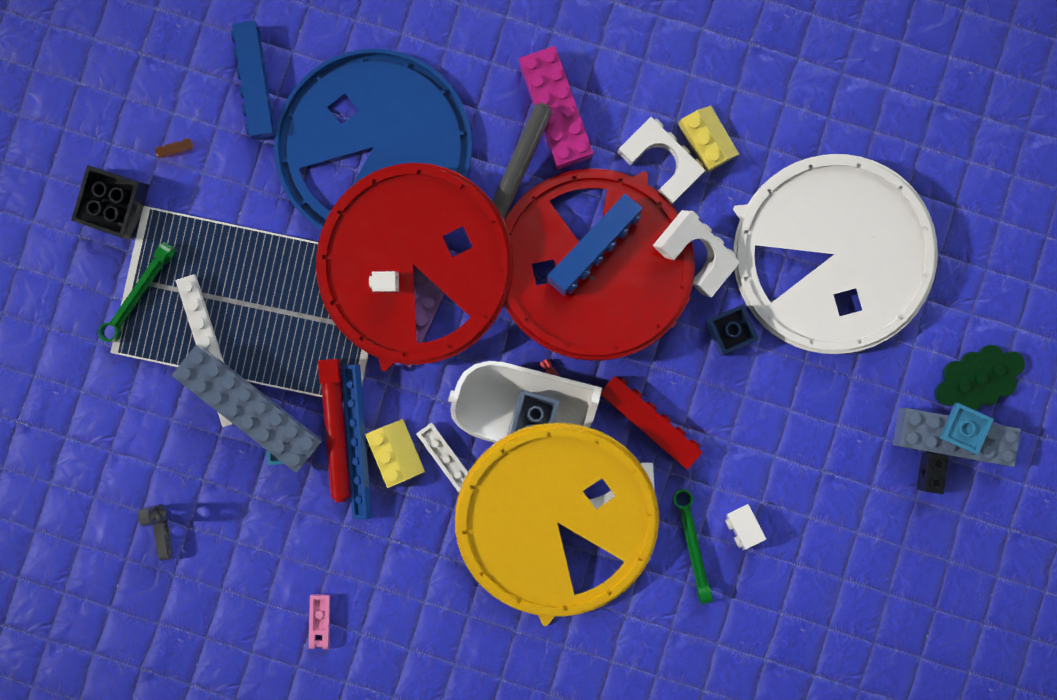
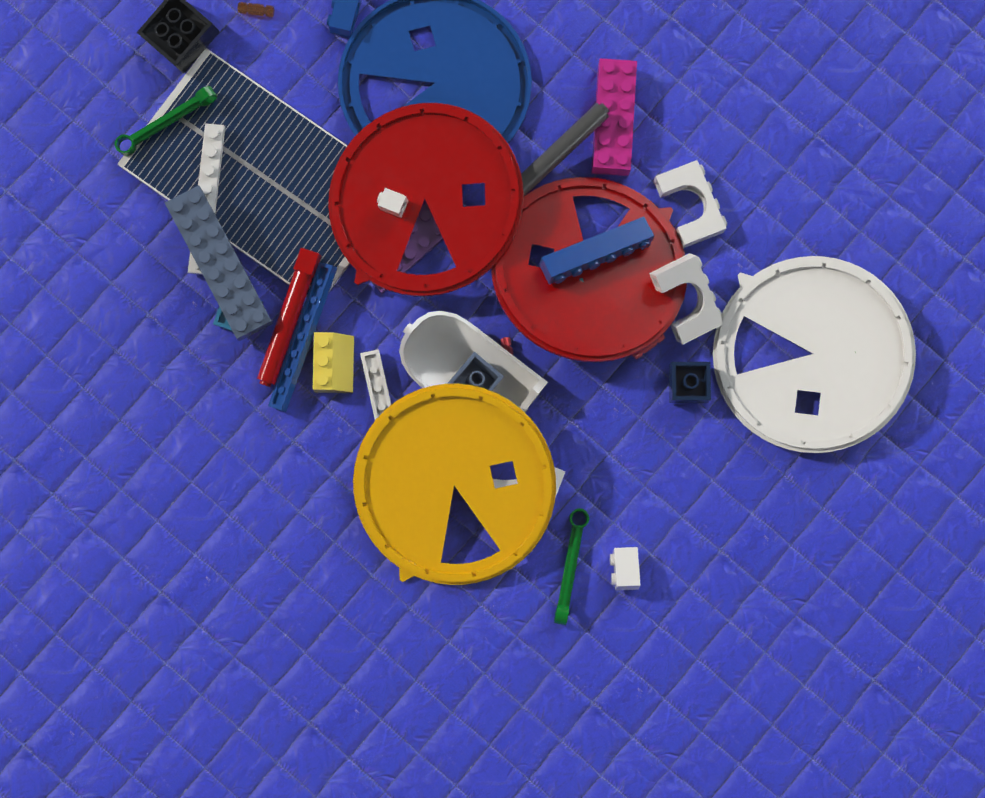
camera: 20 degrees right, 5 degrees down
dark grey beam [138,504,172,561] -> none
bright pink plate [309,594,331,649] -> none
red brick [600,376,703,470] -> none
light yellow slope [678,106,739,173] -> none
sand blue brick [892,408,1021,467] -> none
black brick [917,452,949,494] -> none
dark green plate [934,345,1025,411] -> none
dark azure plate [939,403,994,455] -> none

